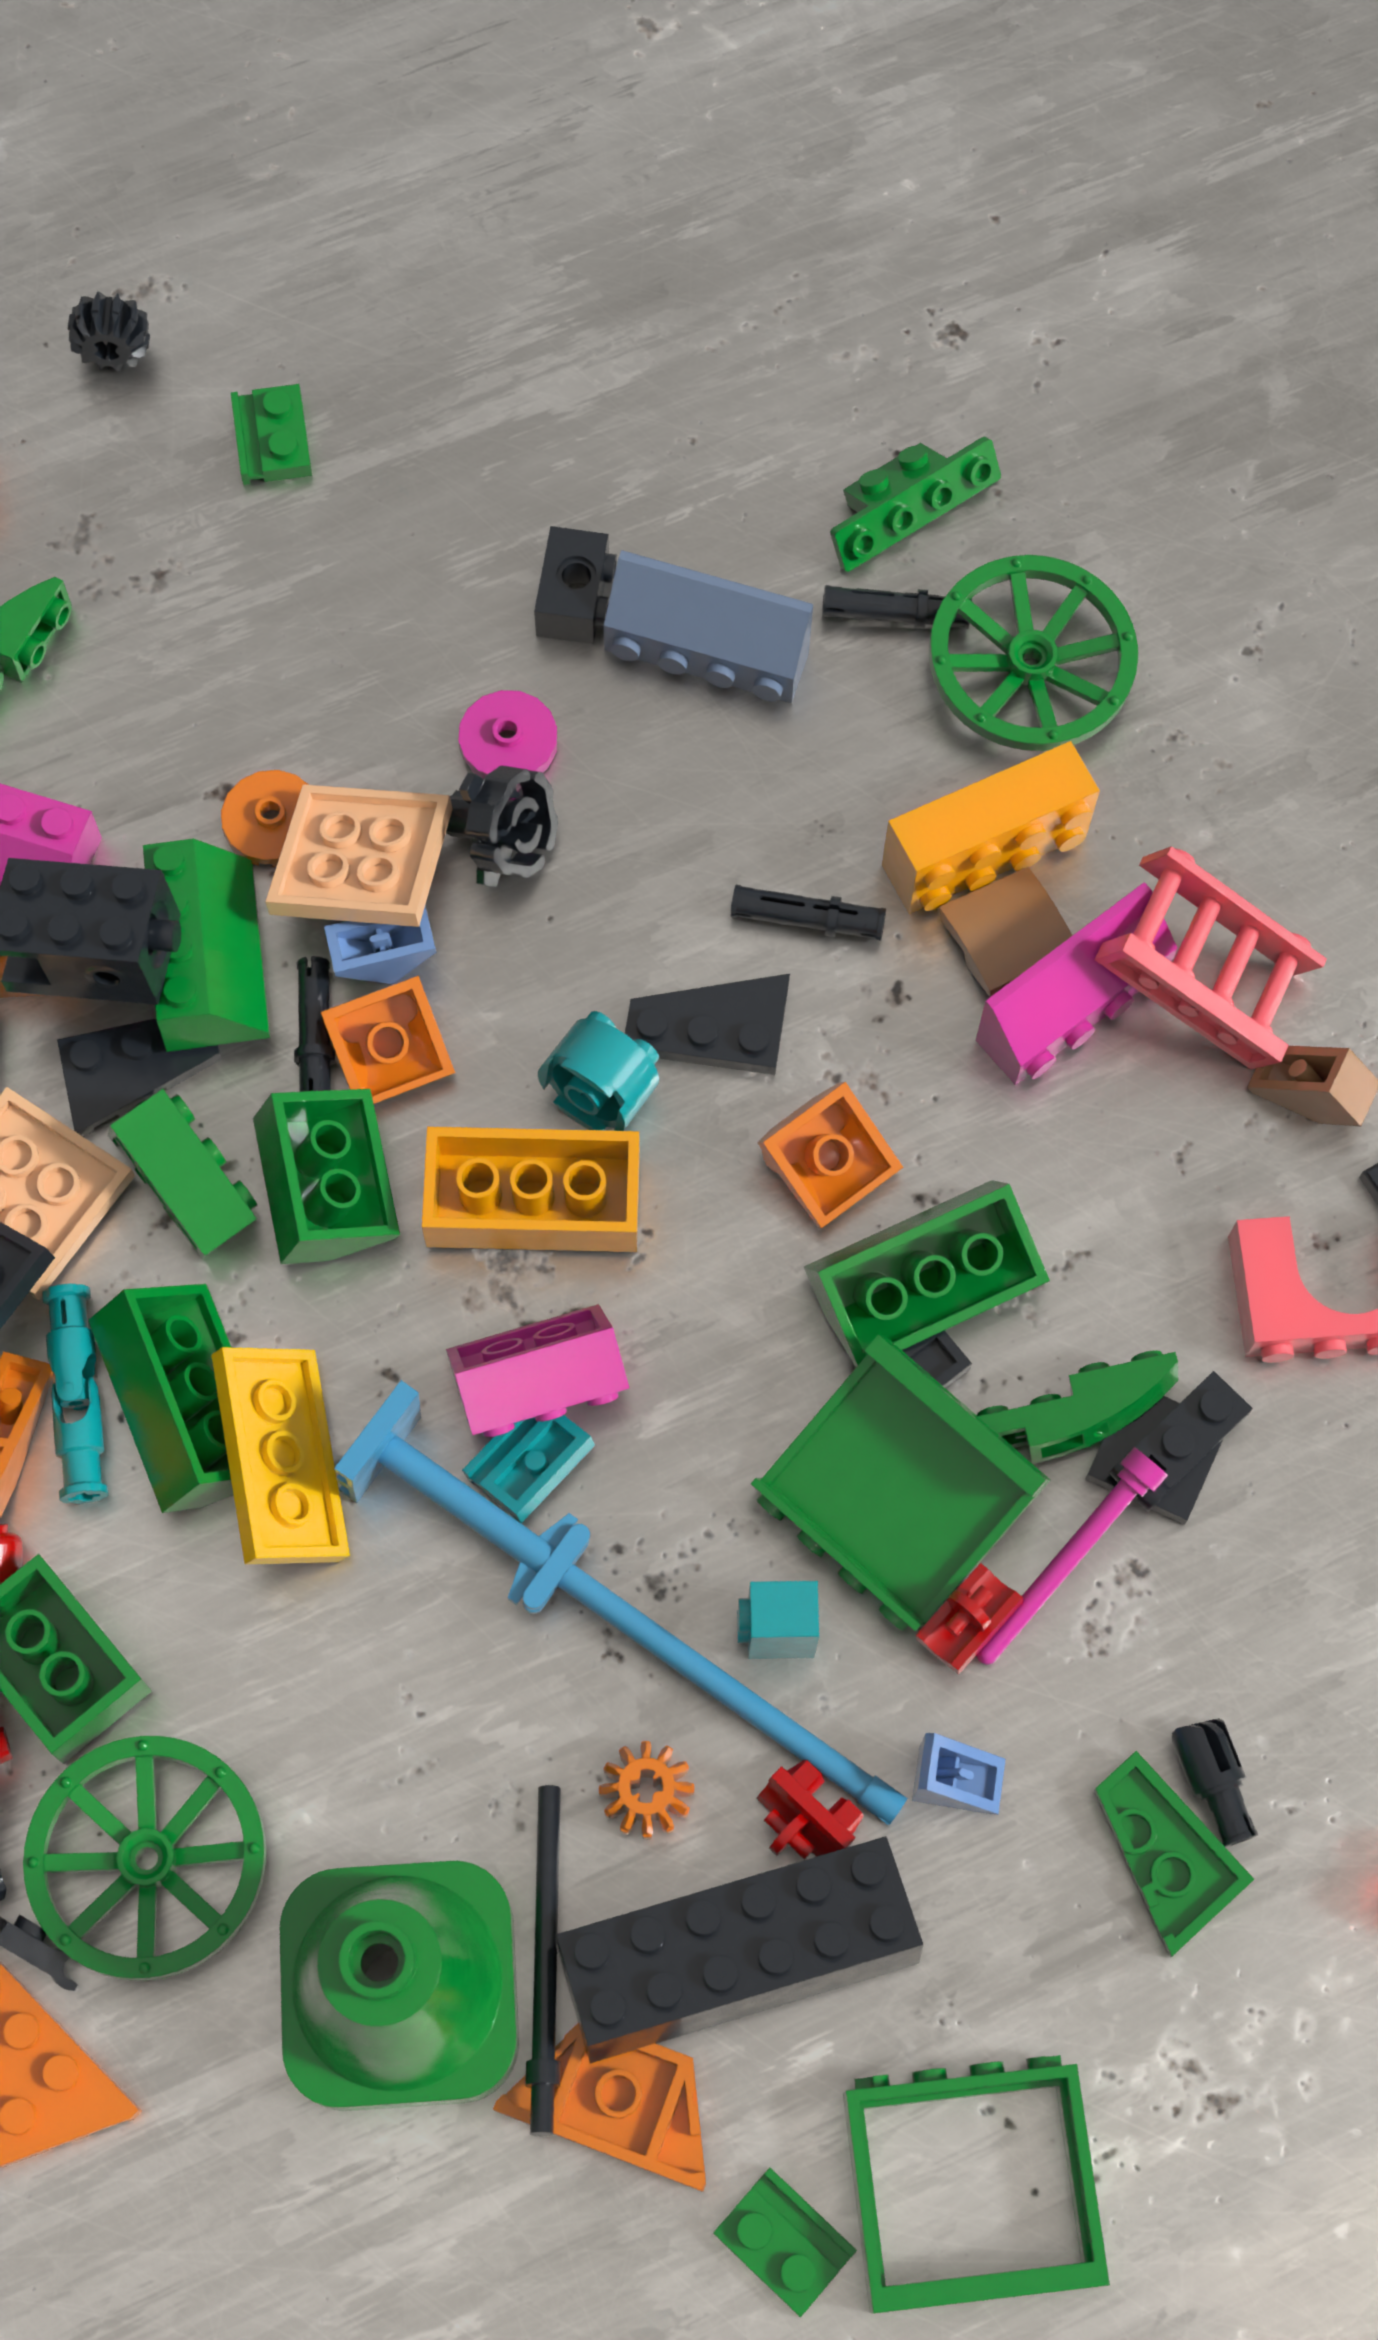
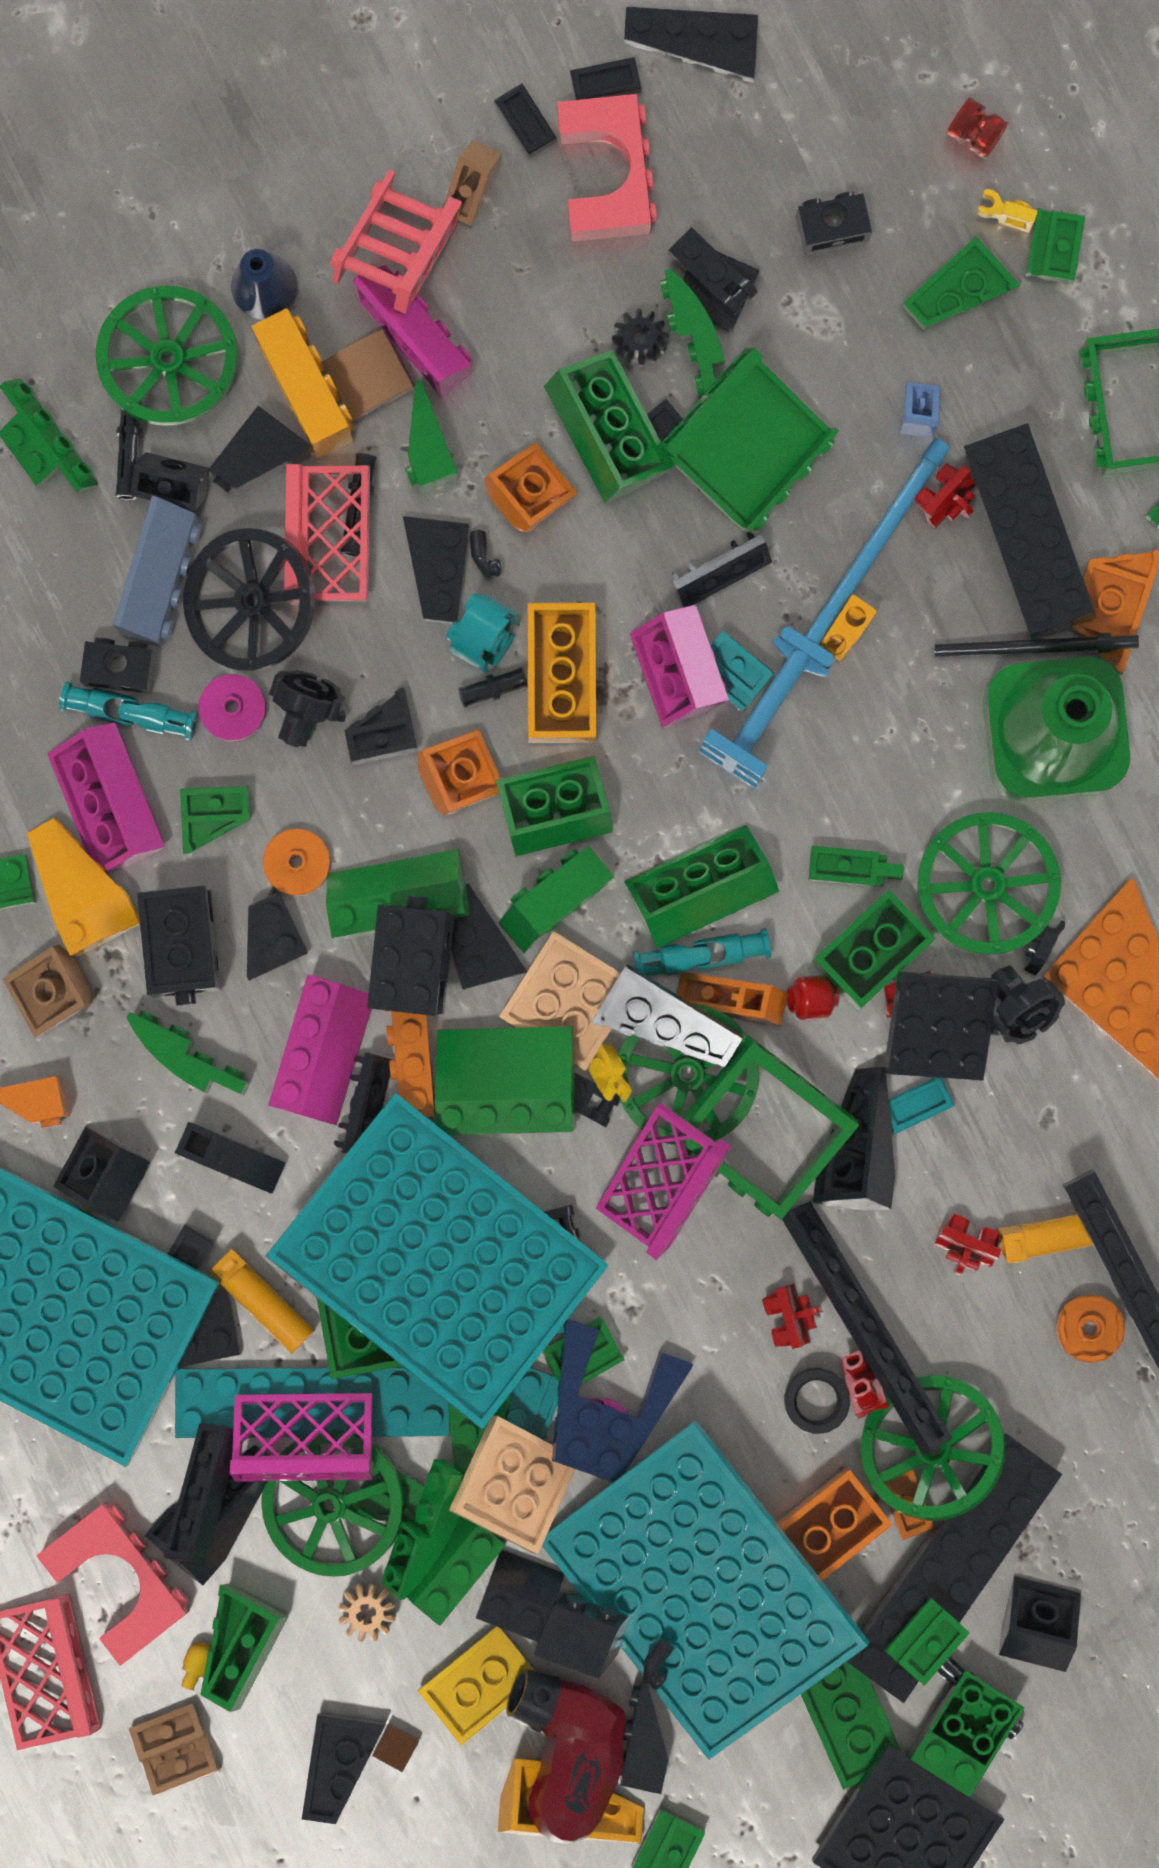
camera: 90 degrees left, 15 degrees up
yellow plate [211,1347,350,1565] -> none
light nougat plate [265,784,453,927] -> none
black pin [294,956,335,1092] -> none
medium blue slope [324,906,436,984] -> none
orange gear [599,1741,694,1840] -> none
teal brick [737,1581,819,1659] -> none
red hips [916,1563,1023,1675] -> none
dark pink piece [976,1447,1168,1665] -> none
black arm [1172,1718,1258,1847] -> none
none -> medium nougat slope [3,945,93,1038]
none -> light orange wedge [26,818,140,956]
none -> dark pink slope [47,723,165,874]
none -> teal piece [59,681,198,741]
none -> black brick [130,452,210,511]
none -> black torso [137,885,221,1006]
none -> green wing [180,786,250,854]
none -> black wheel [183,528,315,671]
none -> black slope [209,406,314,496]
none -> dark blue cone [231,249,298,320]
none -> black wing [247,891,308,980]
none -> coral fence [284,464,370,603]
none -> black wing [344,687,418,766]
none -> green slope [405,380,459,494]
none -> black pin [458,667,528,708]
none -> black arm [470,530,502,579]
none -> black gear [612,309,669,367]
none -> black plate [672,532,772,608]
none -> black brick [796,191,872,255]
none -> green hinge [808,846,904,887]
none -> light orange leg [819,594,878,662]
none -> yellow plate [977,189,1038,233]
none -> green plate [1025,208,1085,284]

